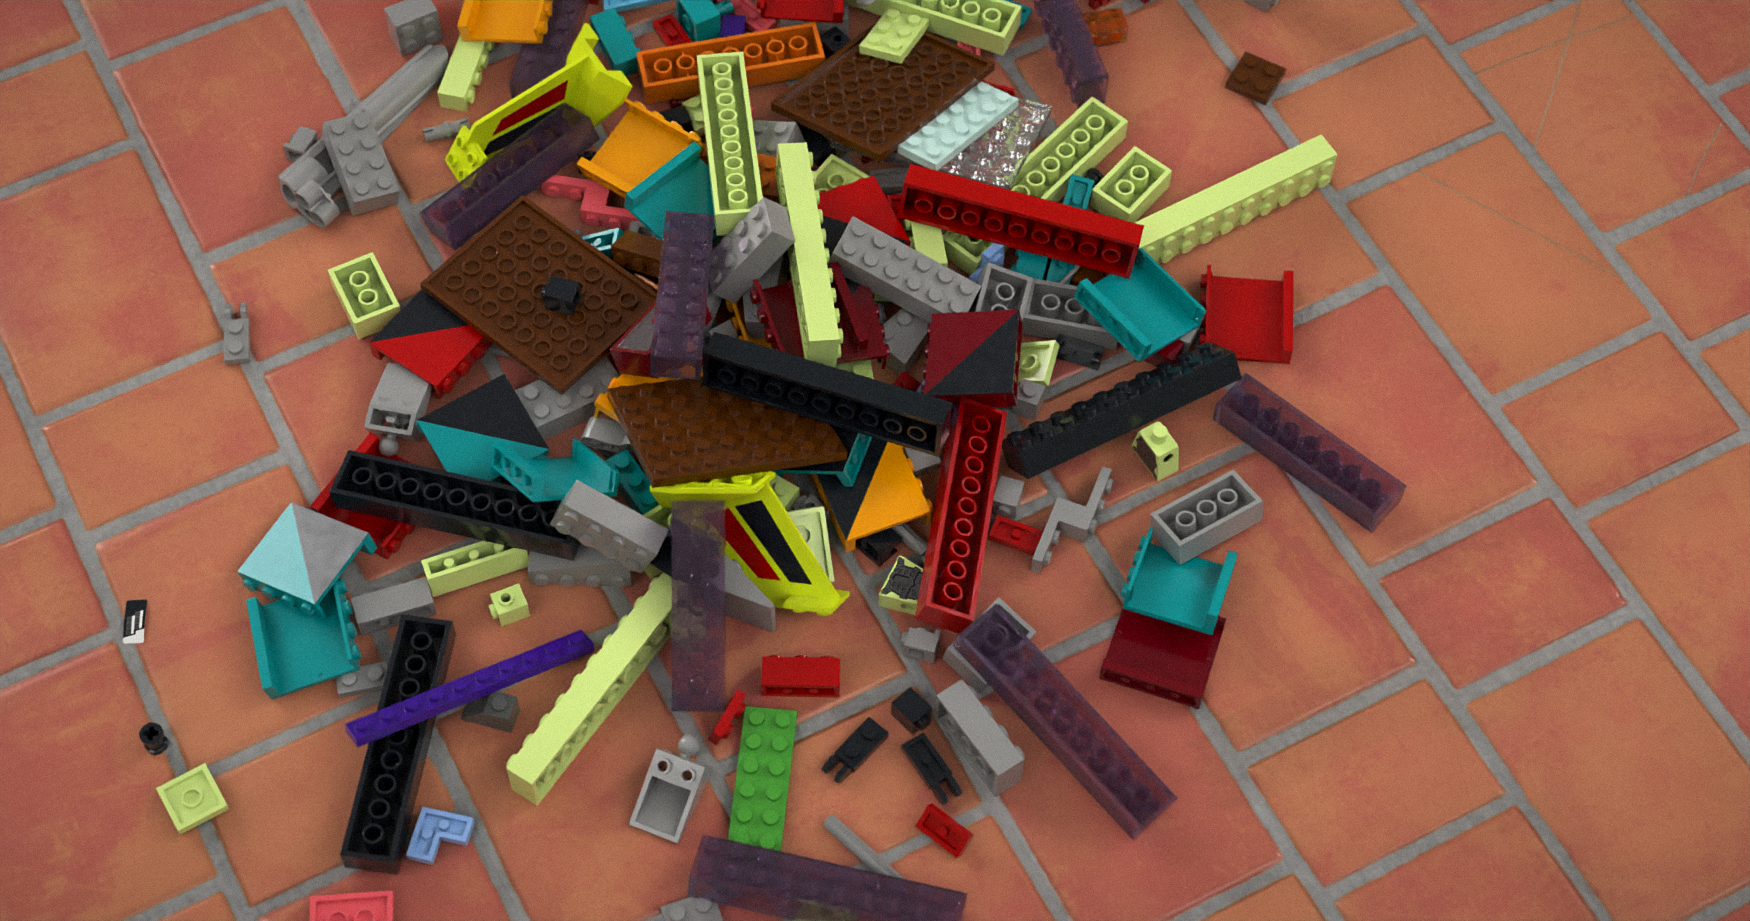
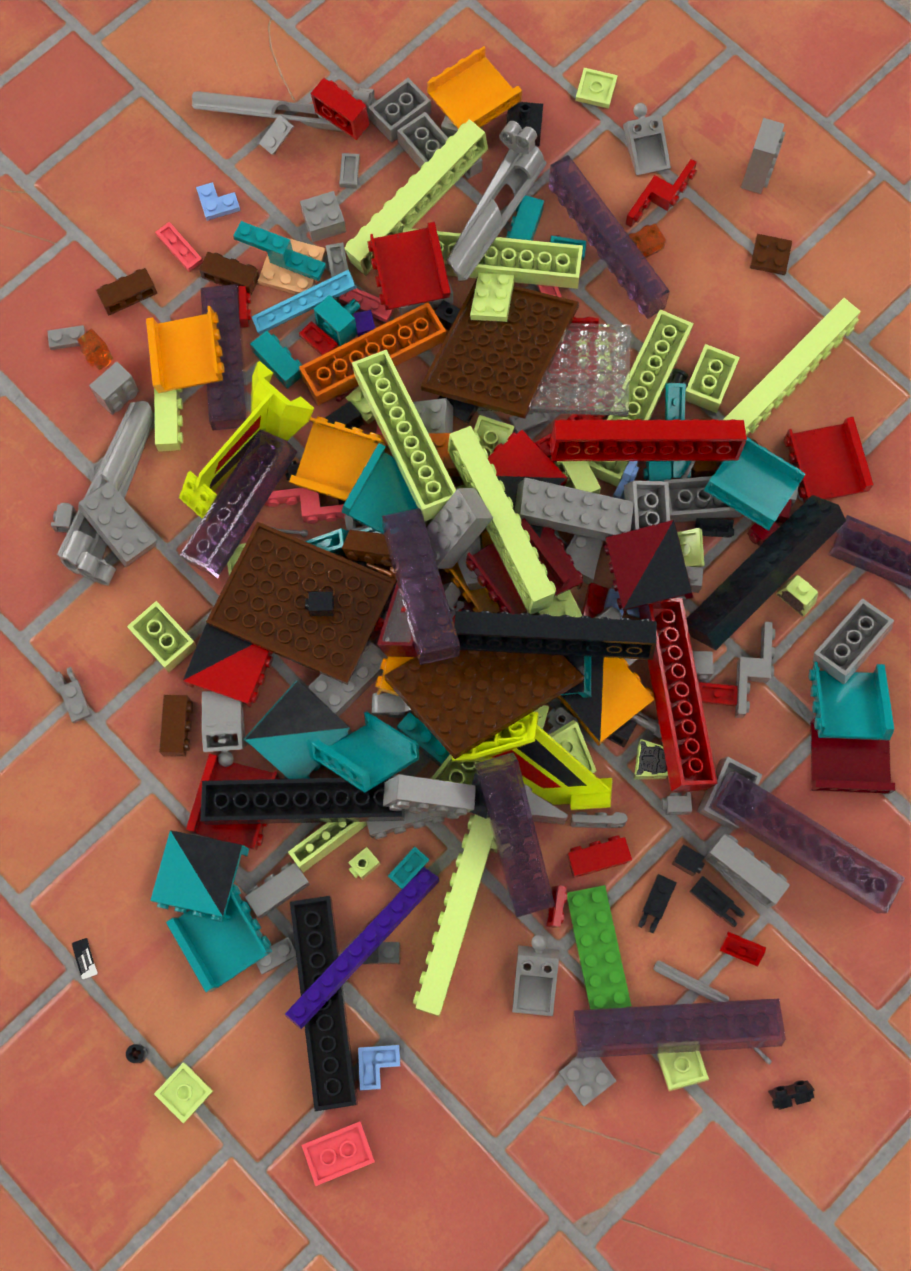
camera: 15 degrees left, 15 degrees up
light grey pin [423,117,471,143] -> none
light aqua plate [898,81,1019,171] -> none
none -> reddish brown brick [159,695,193,756]
none -> teal plate [388,847,430,889]
none -> light grey hinge [570,812,628,828]
none -> dark red brick [747,522,780,546]

